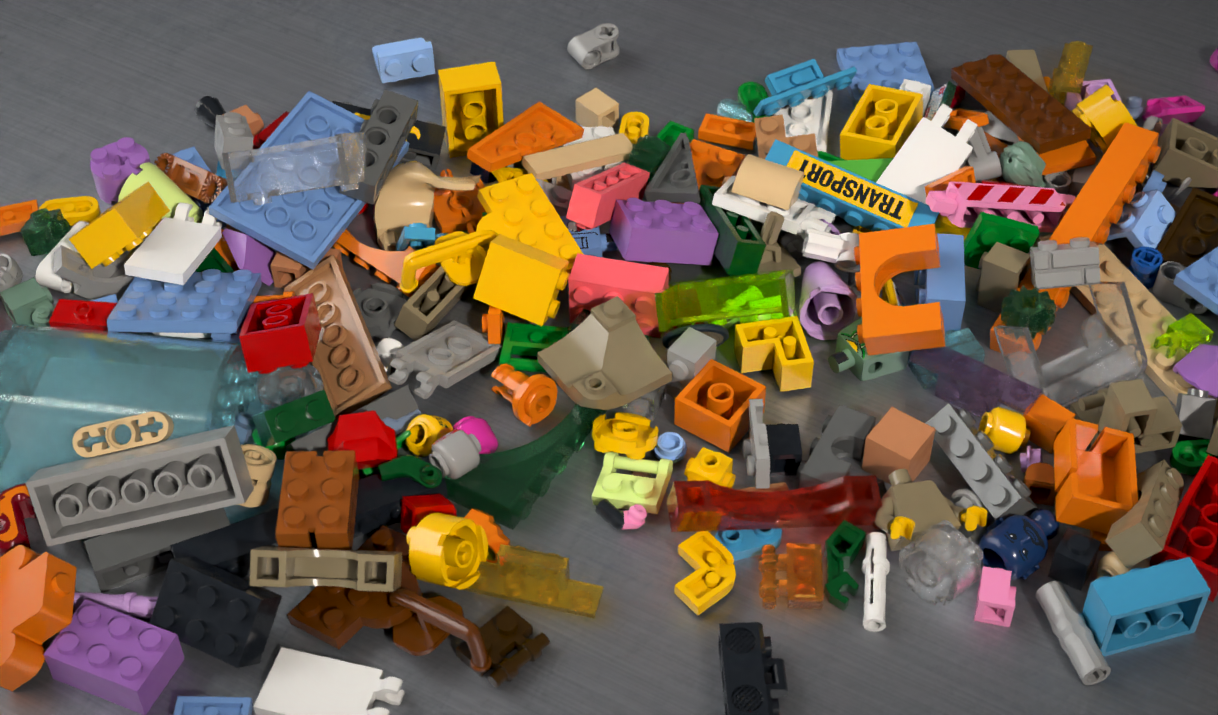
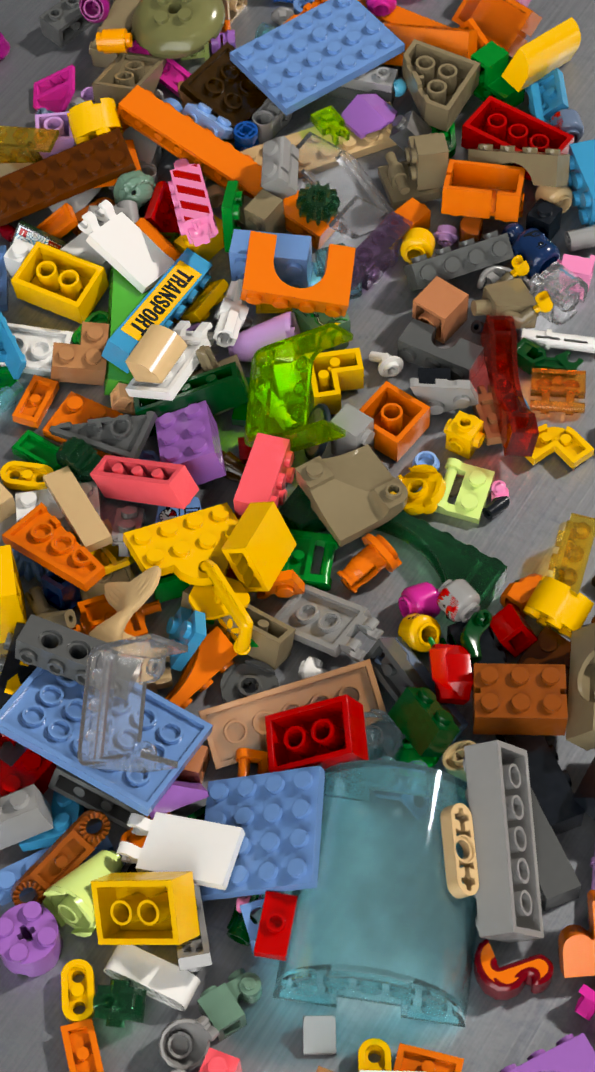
camera: 85 degrees left, 10 degrees up
none -> dark tan arm [24,586,76,629]
none -> white plate [369,351,404,377]

